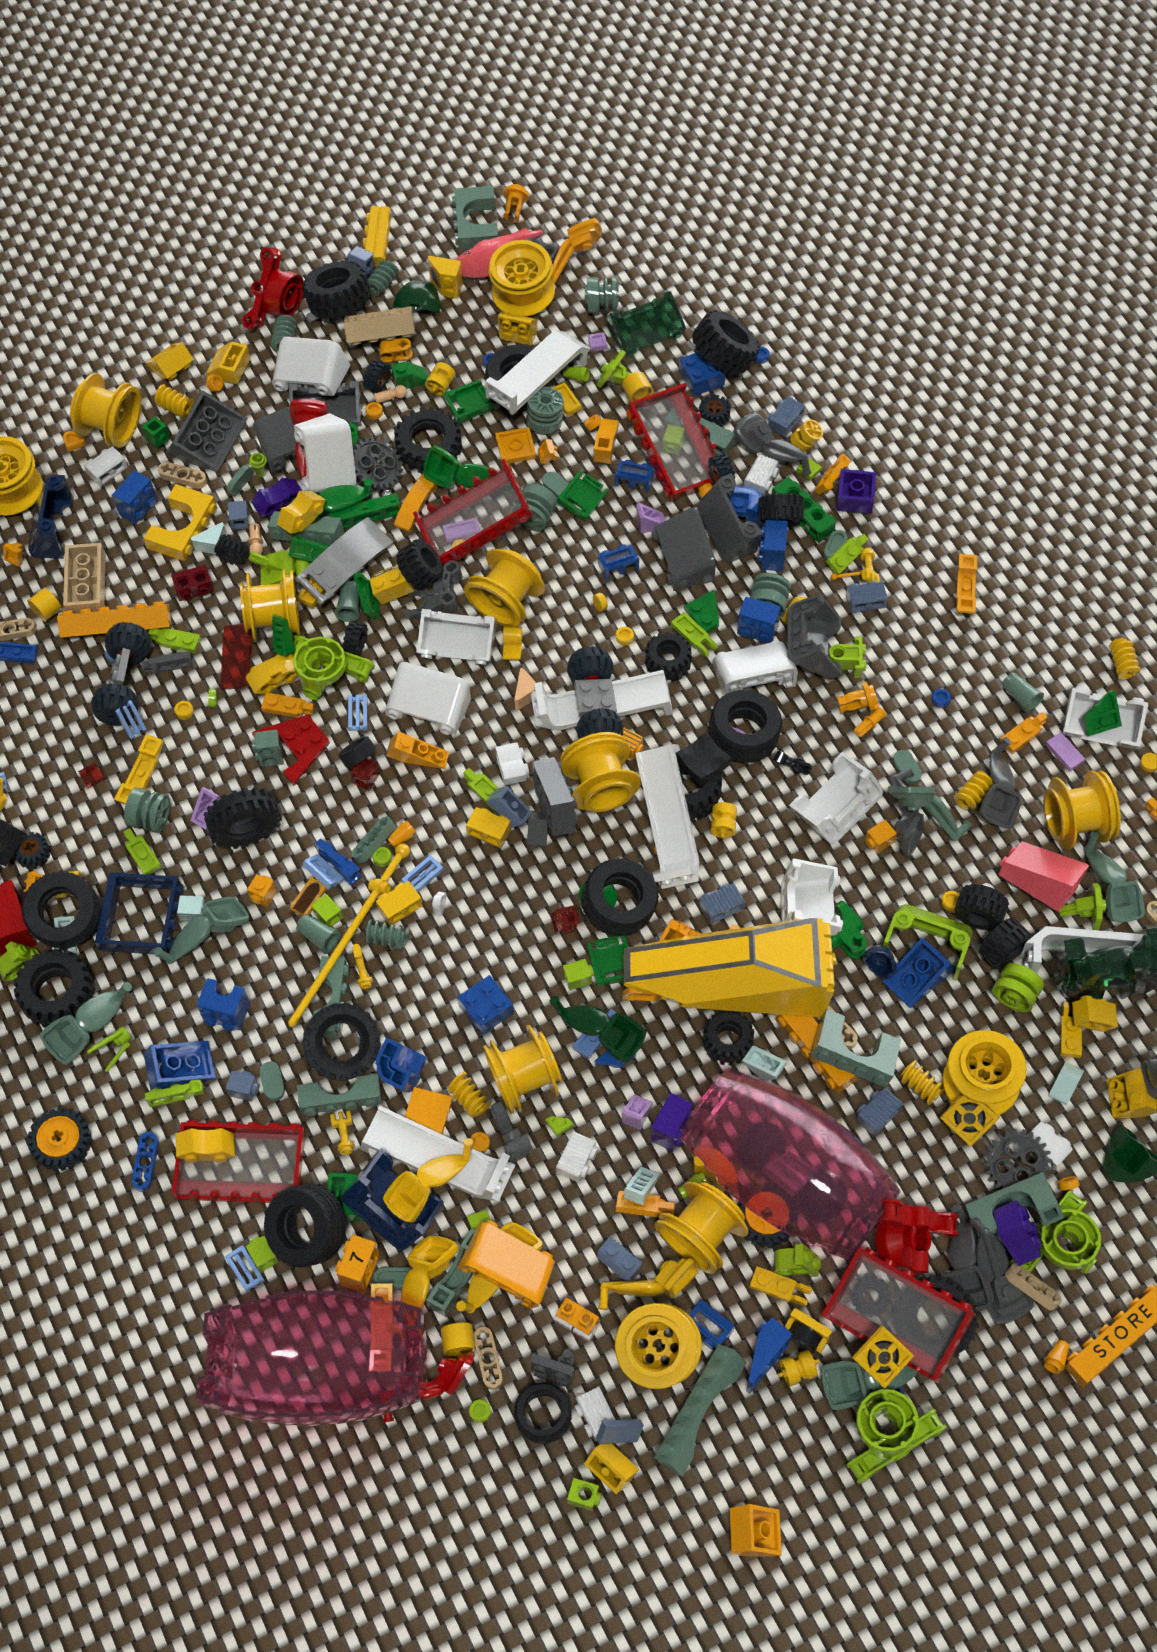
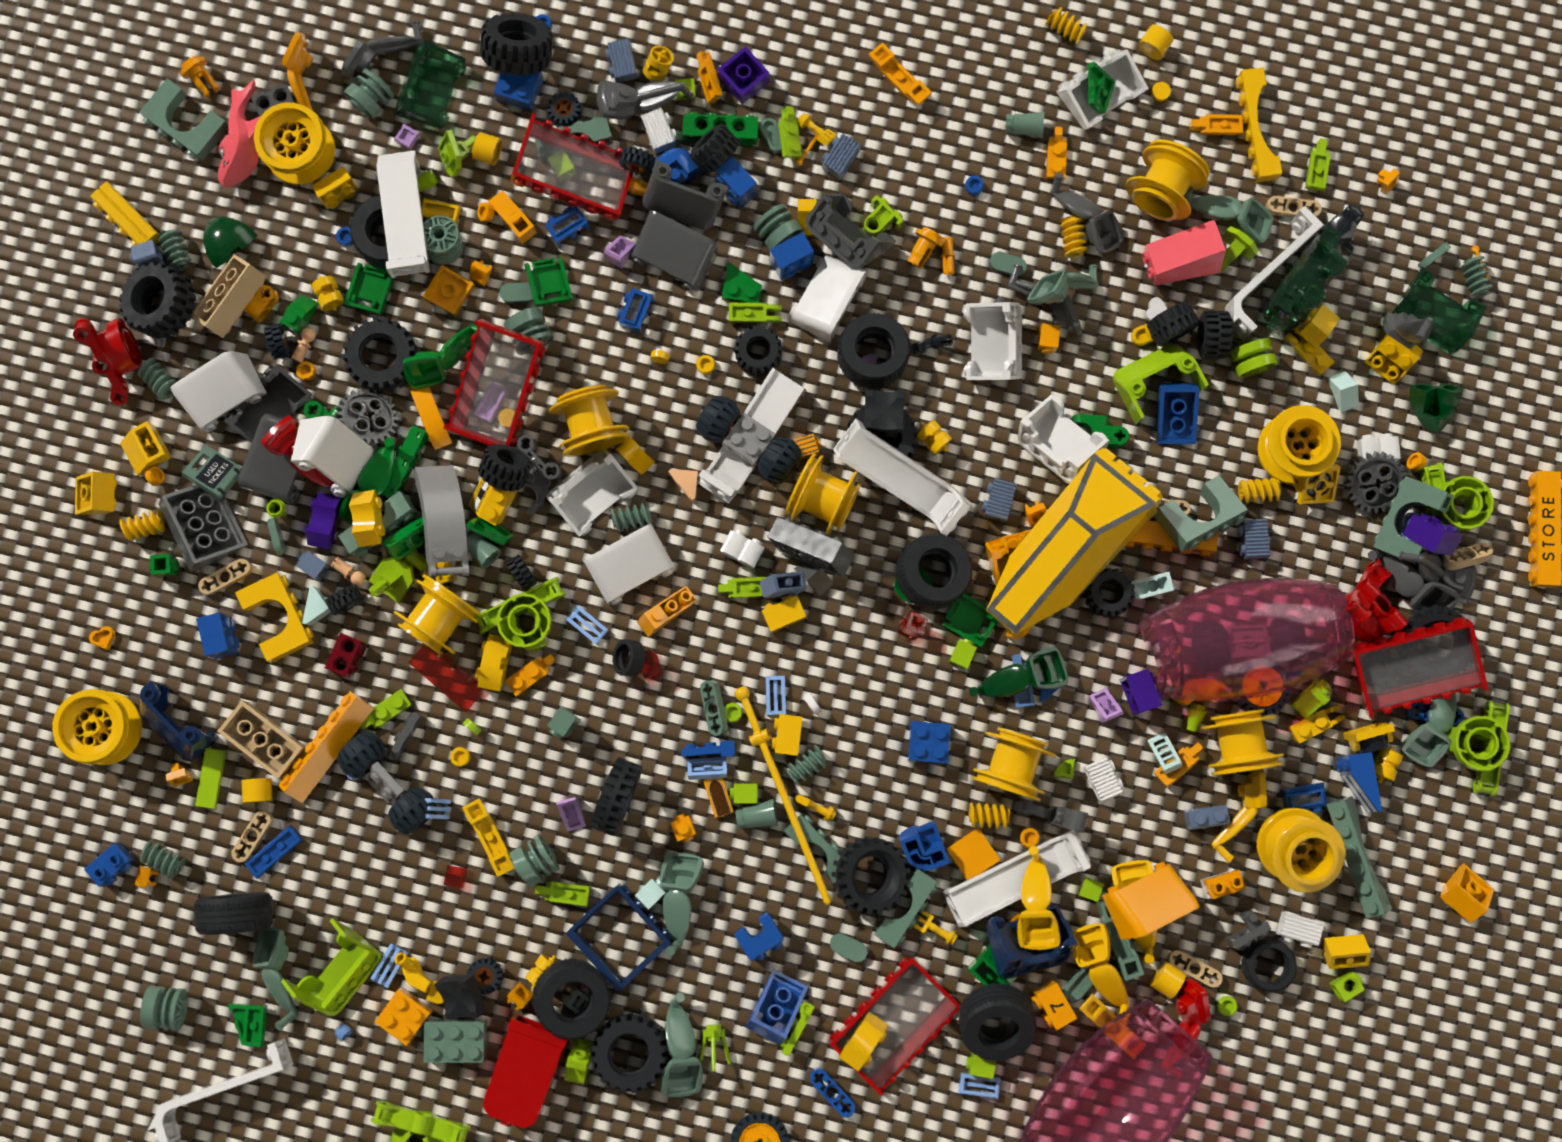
camera: 50 degrees left, 20 degrees up
yellow wheel [70,373,142,448] -> none
white brick [84,446,127,487] -> none
sand blue brick [226,1071,259,1102] -> none
red wing [252,715,330,786] -> none
green slope [272,615,295,657] -> none
light orange cone [387,821,416,848] -> none
yellow slope [428,256,463,299] -> none
sand blue tile [596,1419,644,1444] -> none
yellow piece [852,1325,914,1389] -> none
dark blue hair [862,945,897,979] -> none
light orange cone [1044,1340,1070,1374] -> none
lavender tile [1045,732,1085,772] -> none
none -> sand green container [182,445,242,500]
none -> lime tile [195,748,227,809]
none -> dark grey piece [341,21,423,79]
none -> sand green piece [611,503,652,532]

